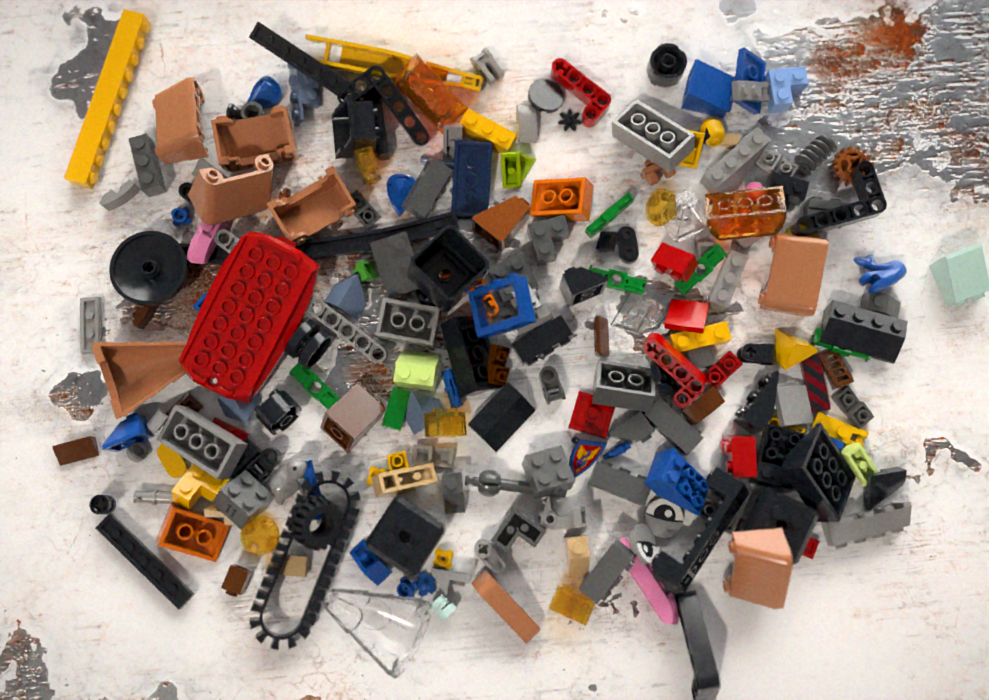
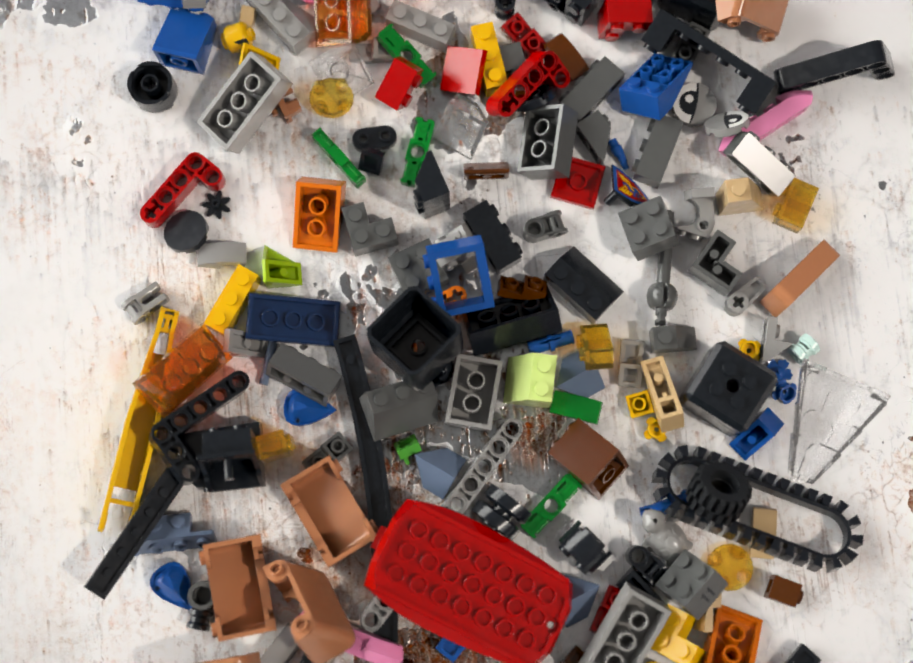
camera: 90 degrees left, 0 degrees up
dark orange slope [472,196,530,252] -> none

